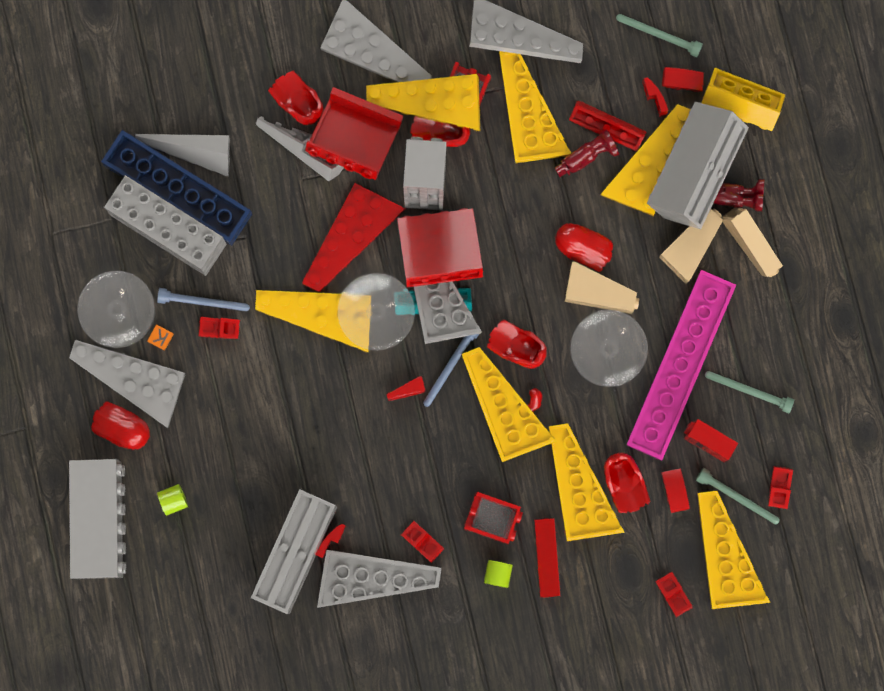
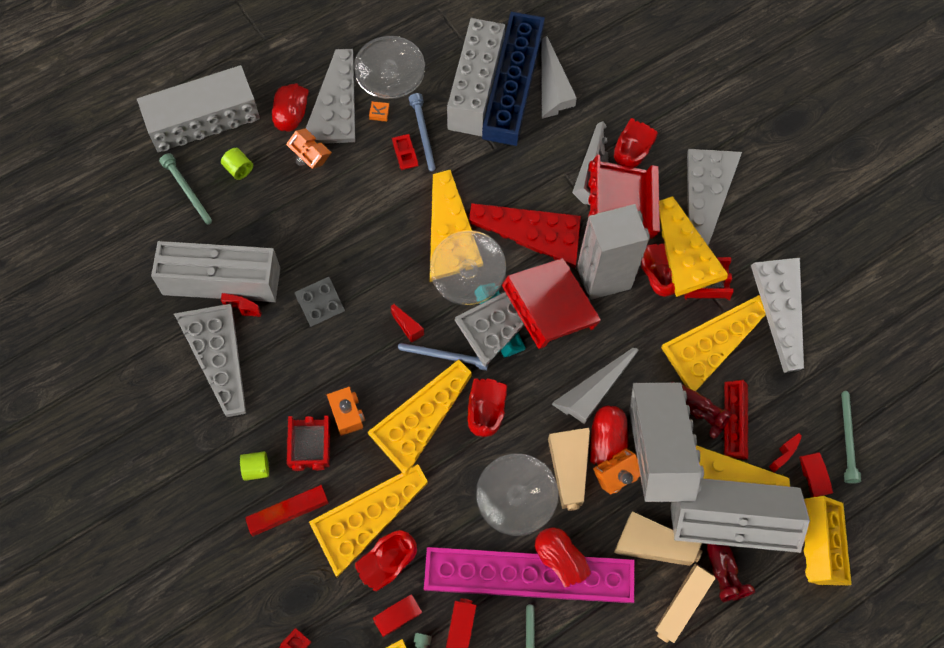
camera: 70 degrees right, 15 degrees down
red slope [401,521,444,563] -> none
red arm [527,388,542,412] -> none
none -> sand green piece [159,153,212,224]
none -> orange piece [286,128,332,169]
none -> dark grey hinge [294,277,345,327]
none -> orange piece [327,387,365,436]
none -> red hair [535,527,591,588]
none -> light grey wedge [552,348,638,424]
none -> orange piece [593,449,640,494]
none -> light grey brick [629,383,704,502]

